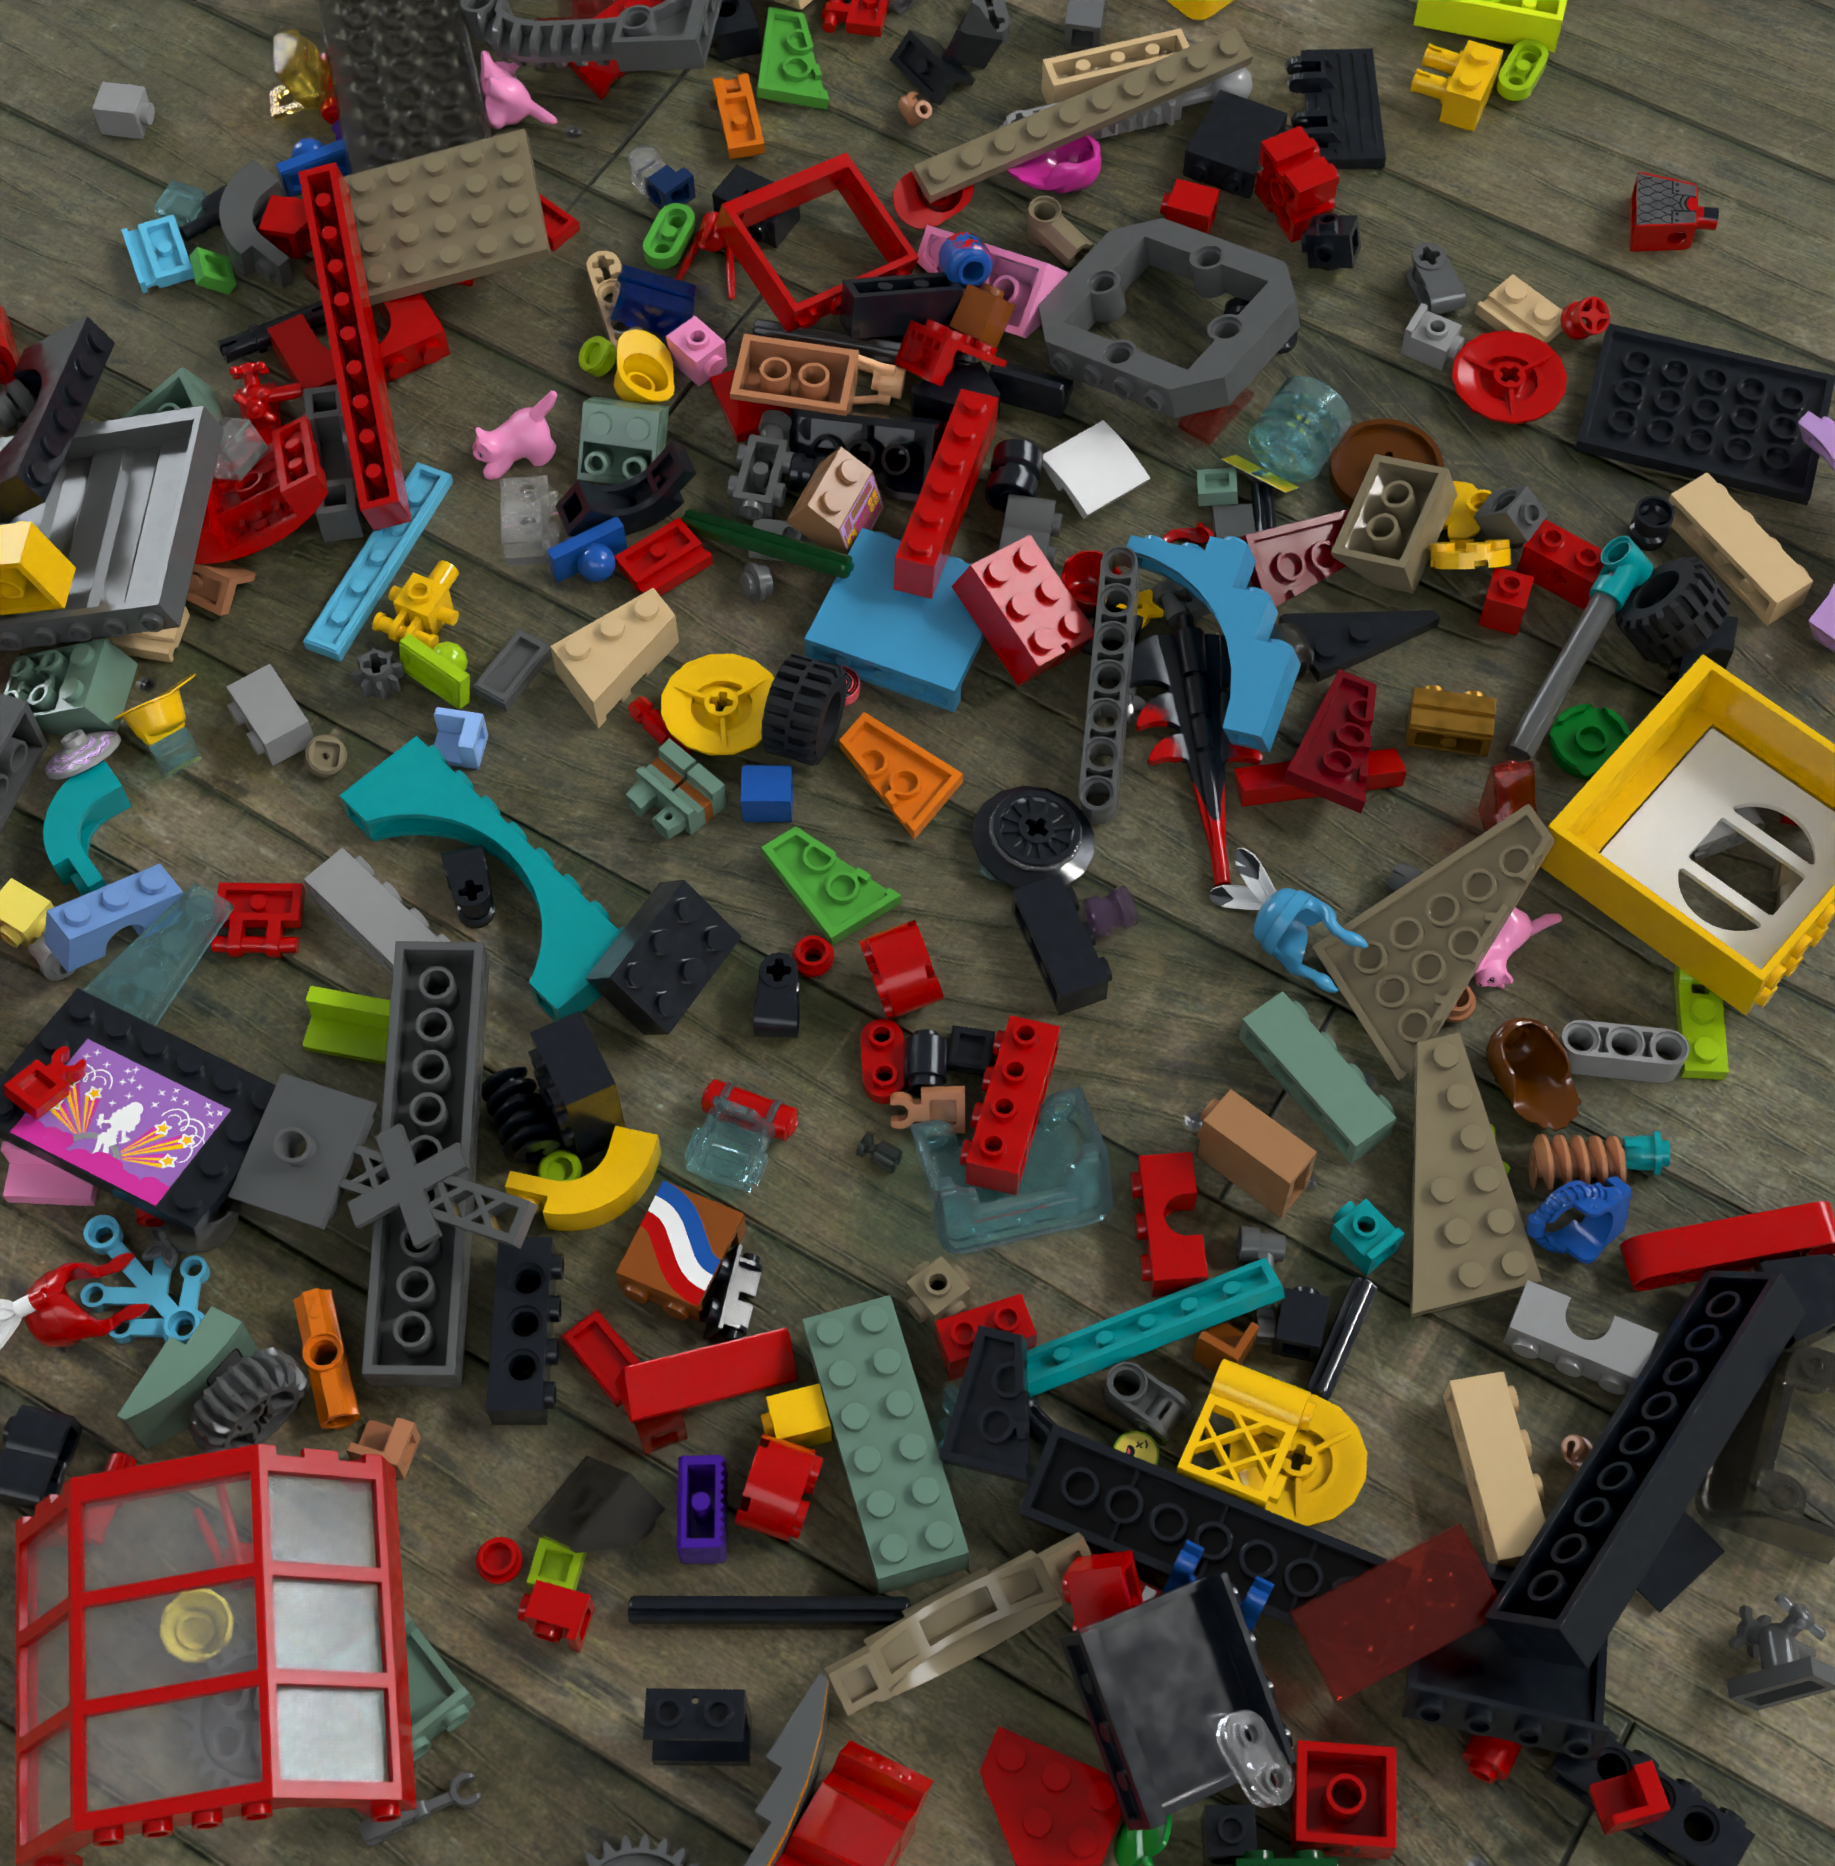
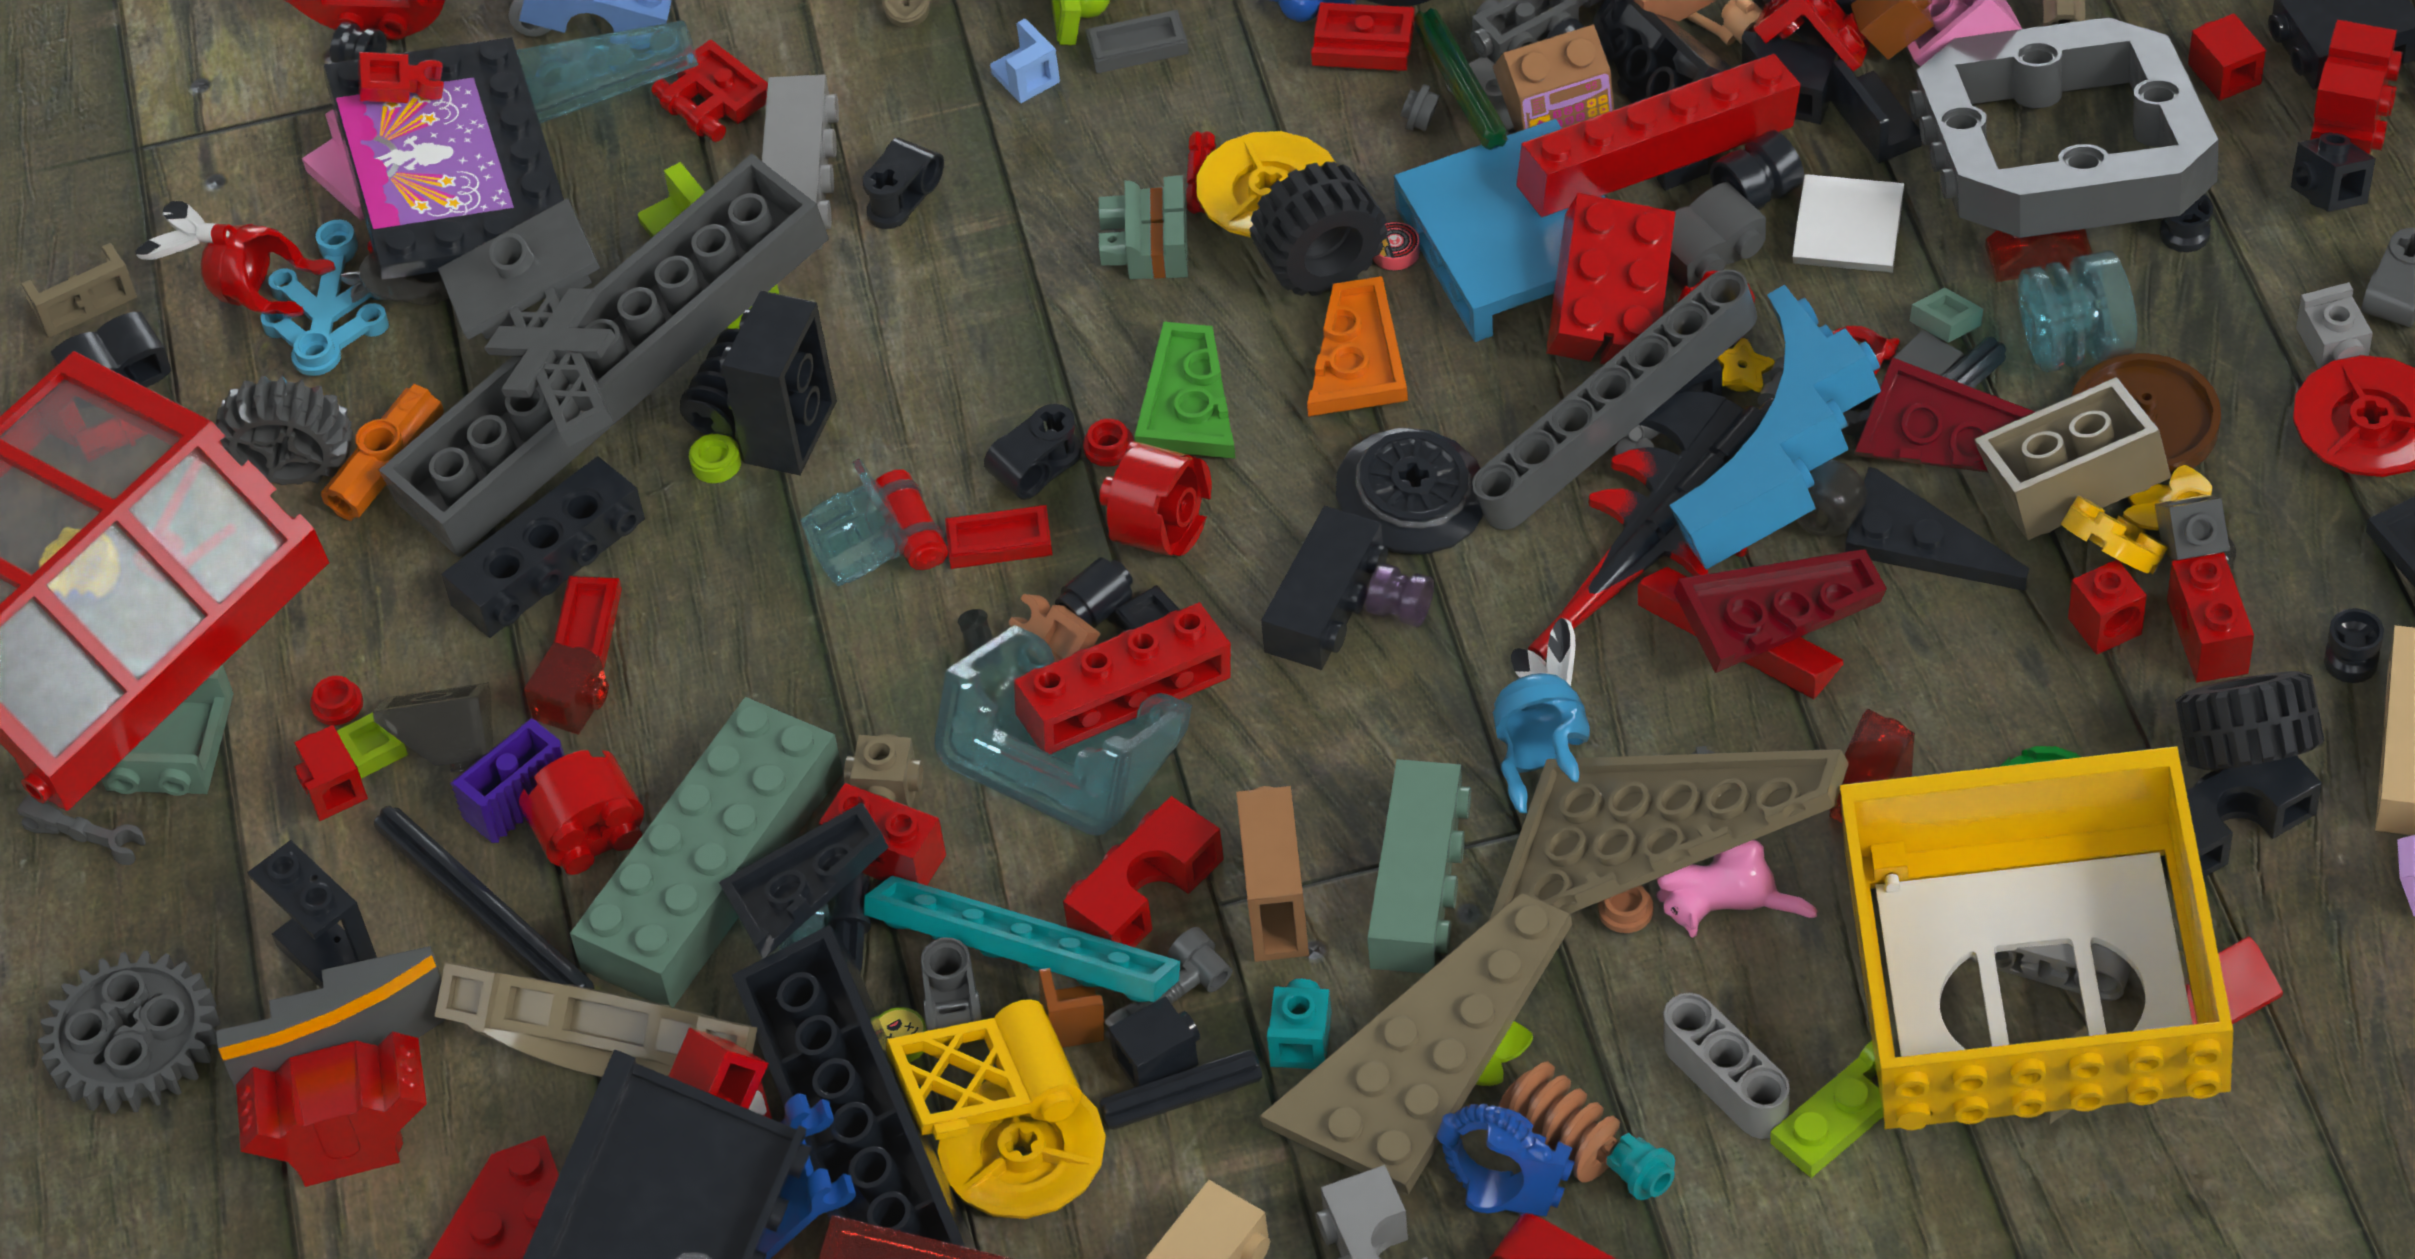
camera: 50 degrees right, 10 degrees down
sand green slope [117,1306,259,1449] -> none
teal arch [339,736,624,1022] -> none
nougat panel [346,1417,421,1480] -> none
yellow arch [505,1126,662,1231] -> none
tan wedge [550,588,679,729] -> none
black brick [586,880,742,1035] -> none
red slope [614,1328,797,1423] -> none
panel [616,1180,747,1323] -> none
black hinge [702,1244,763,1341] -> none
blue panel [740,765,794,822] -> none
yellow brick [760,1383,832,1447] -> none
red plate [860,1019,906,1104] -> none
yellow sticker [1221,455,1299,493] -> none
pearl gold brick [1405,685,1497,757] -> none
reddish brown hair [1486,1018,1582,1132] -> none
dark grey piece [1504,535,1653,761] -> none
none -> red tile [945,505,1053,569]

